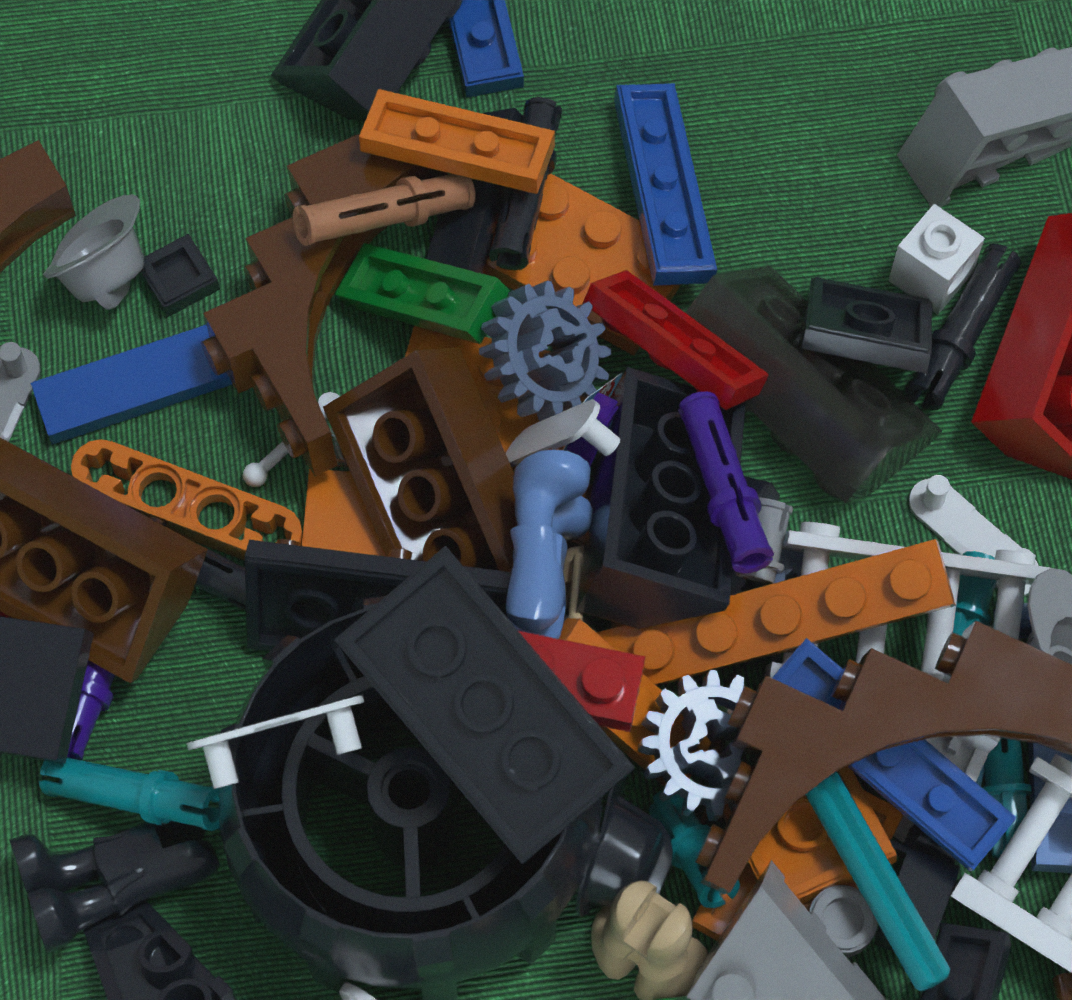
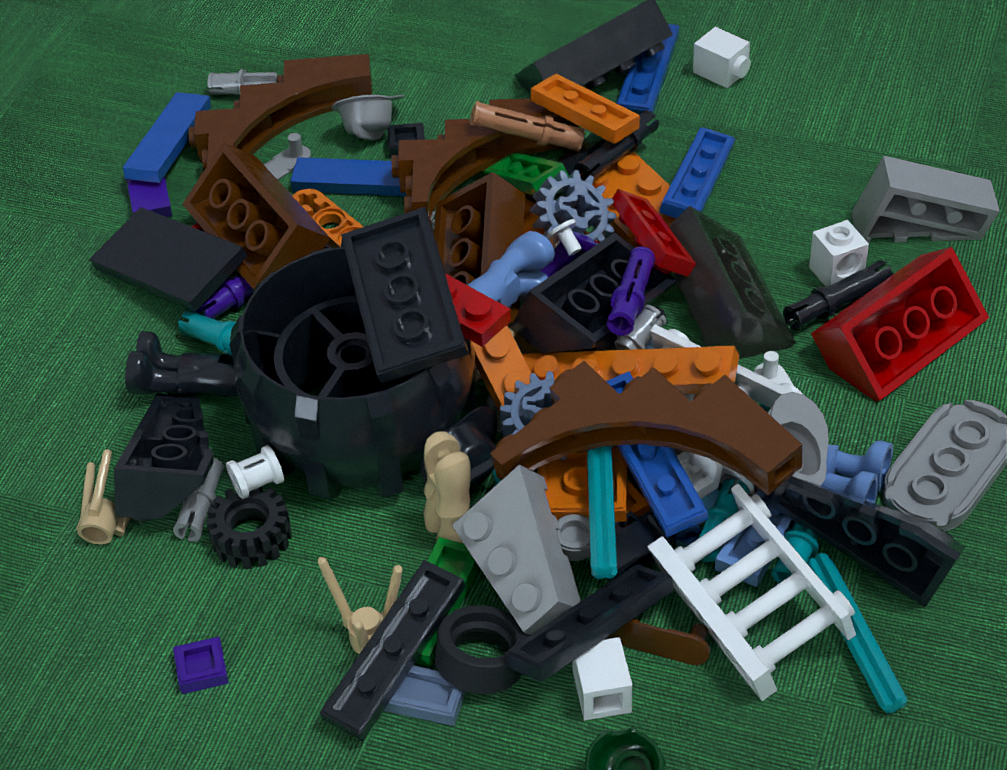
camera: 30 degrees right, 20 degrees down
white piece [187,695,364,789] -> none
black tile [801,277,932,374] -> none

